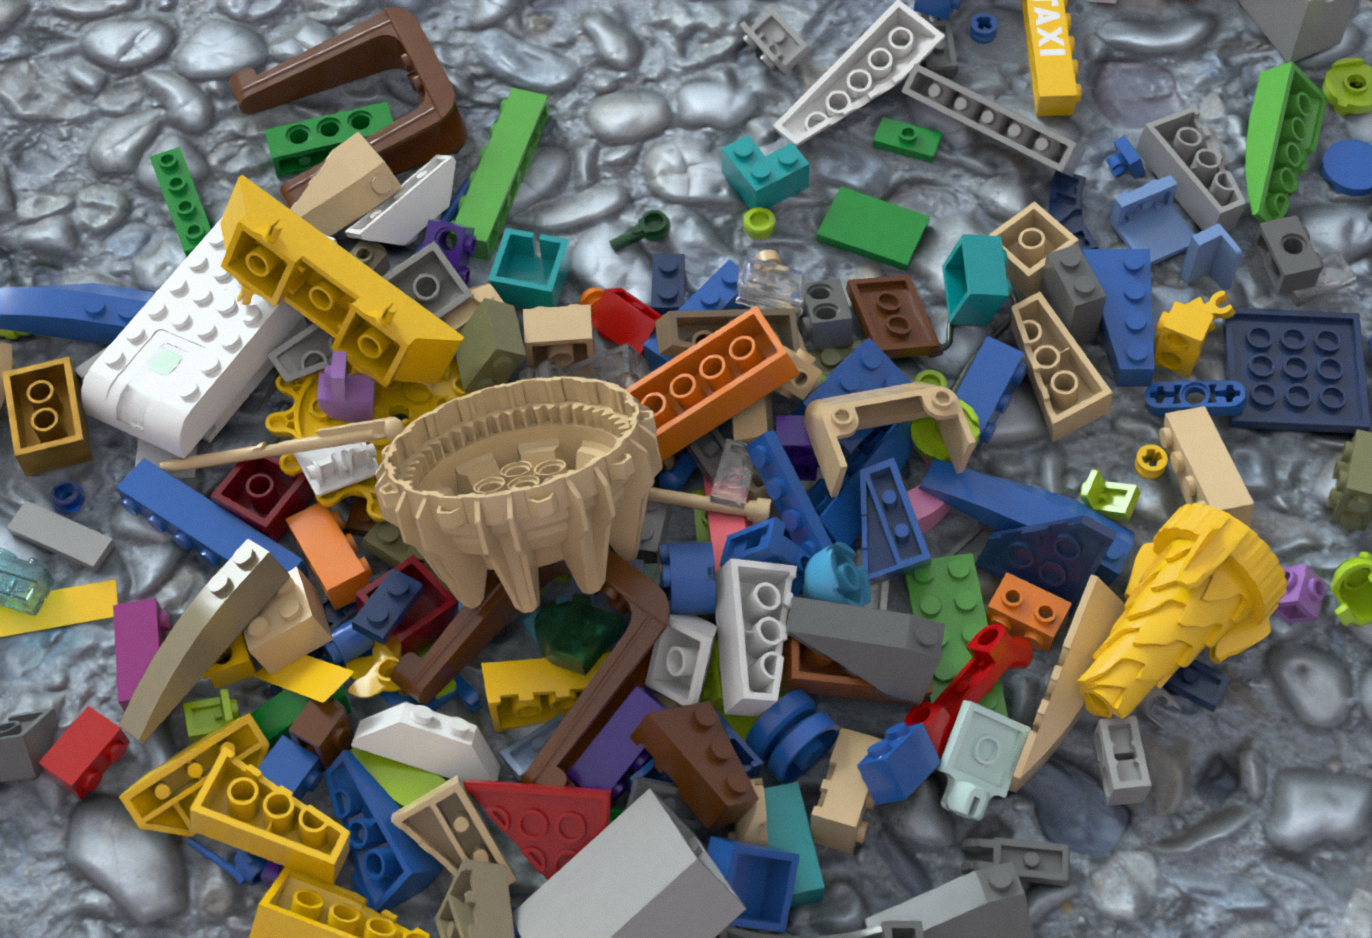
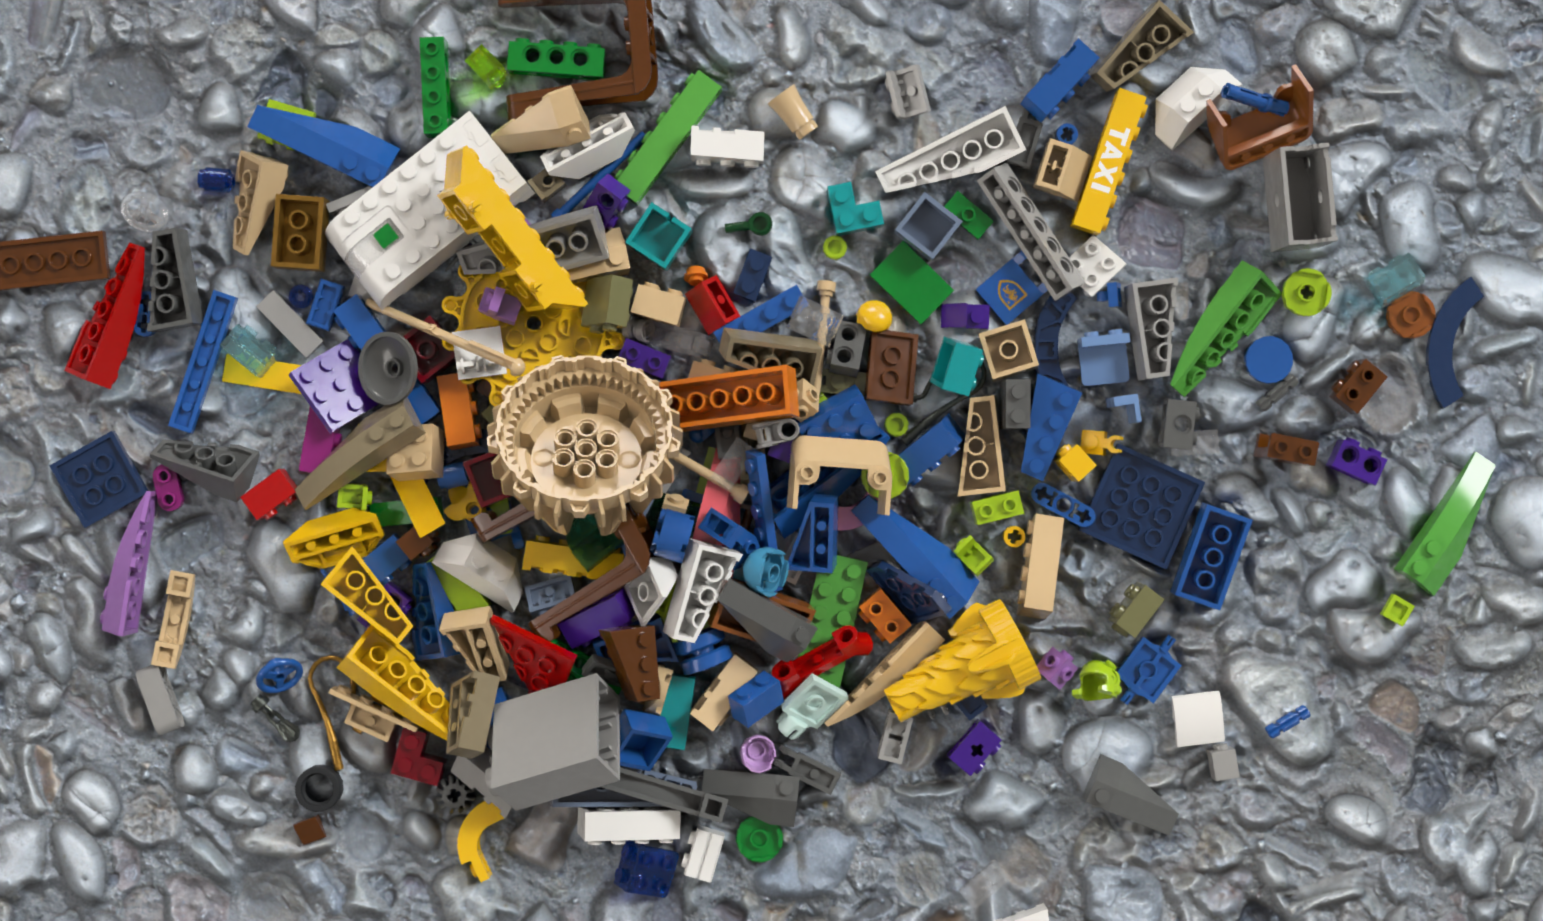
camera: 20 degrees right, 30 degrees up
dark blue plate [352,568,424,646] -> none
none -> plate [289,339,380,434]
none -> blue plate [306,278,345,332]
none -> dark grey dish [358,332,418,405]
none -> clear neon green brick [464,44,508,90]
none -> white wedge [691,126,764,168]
none -> lavender hair [740,734,776,773]
none -> light grey piece [751,419,800,449]
none -> tan plant [768,84,818,140]
none -> yellow hair [855,300,892,332]
none -> sand blue piece [893,192,963,262]
none -> dark purple slope [941,303,990,329]
none -> dark purple brick [947,718,1002,776]
none -> lime brick [969,490,1024,525]
none -> blue flag [976,250,1048,325]
none -> tan slope [1032,138,1093,203]
none -> white hinge [1069,235,1127,297]

